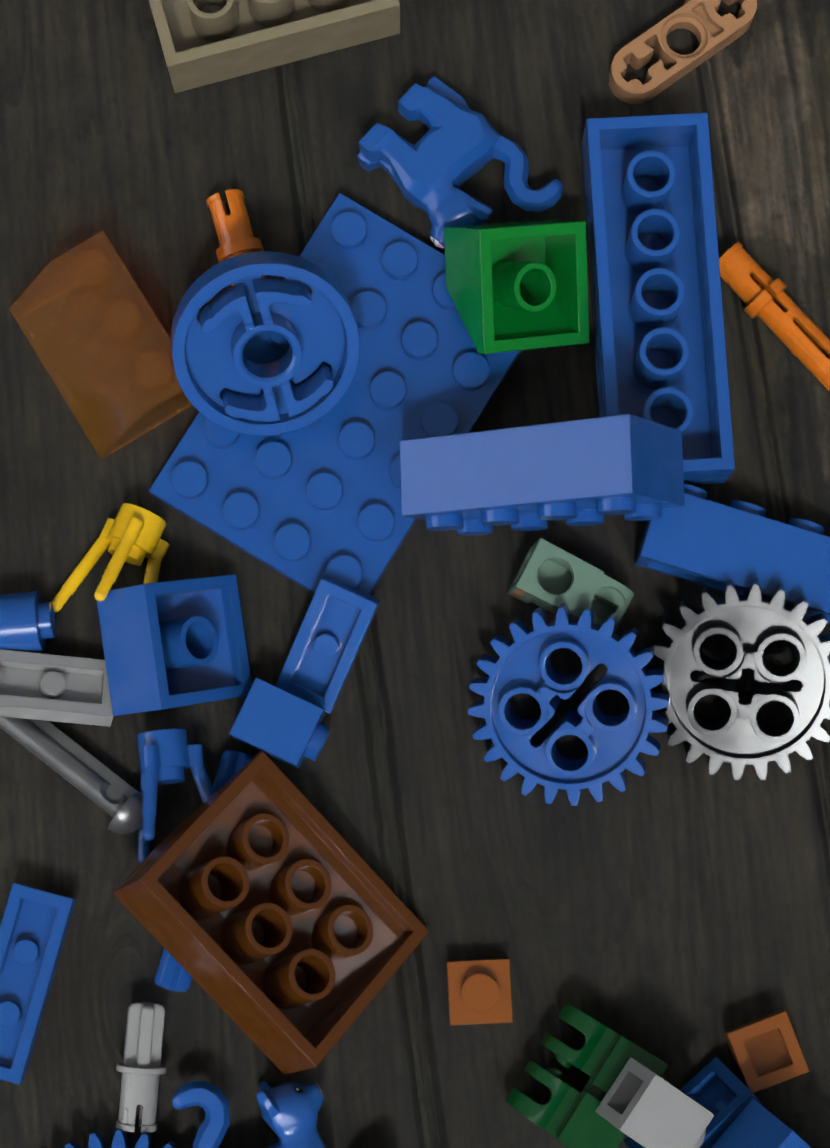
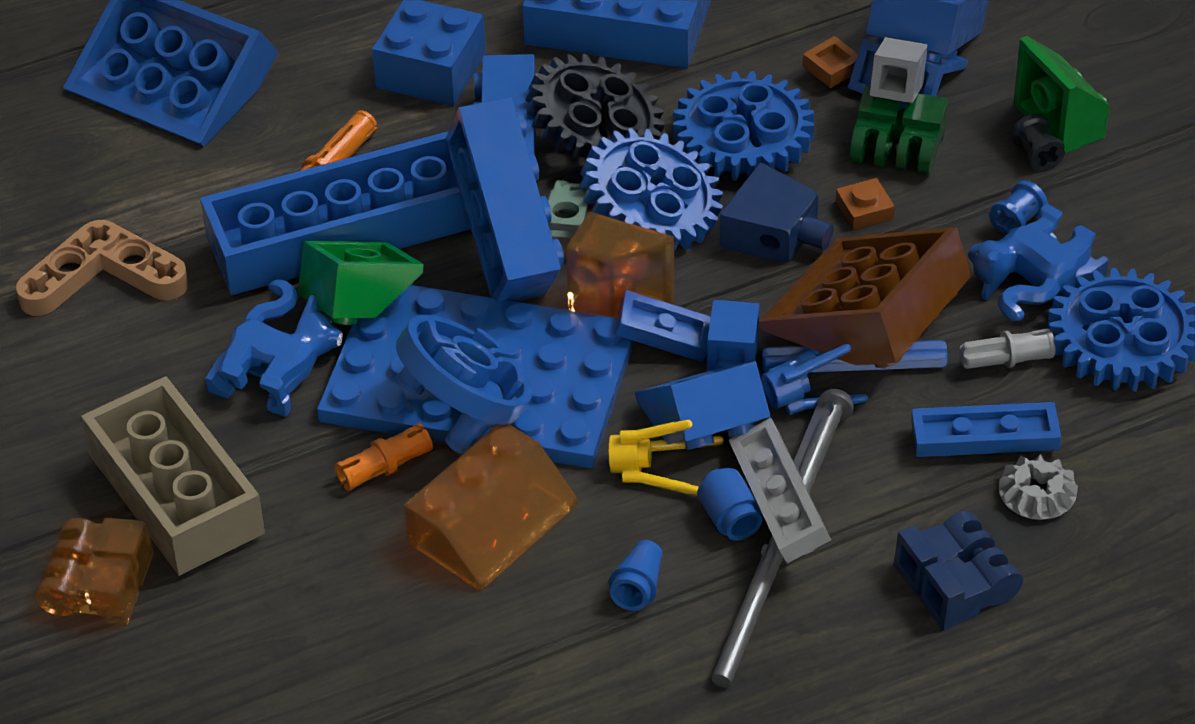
camera: 105 degrees left, 35 degrees down
none -> clear orange slope [566,212,674,318]
none -> blue gear [673,71,814,181]
none -> dark blue torso [720,163,834,263]

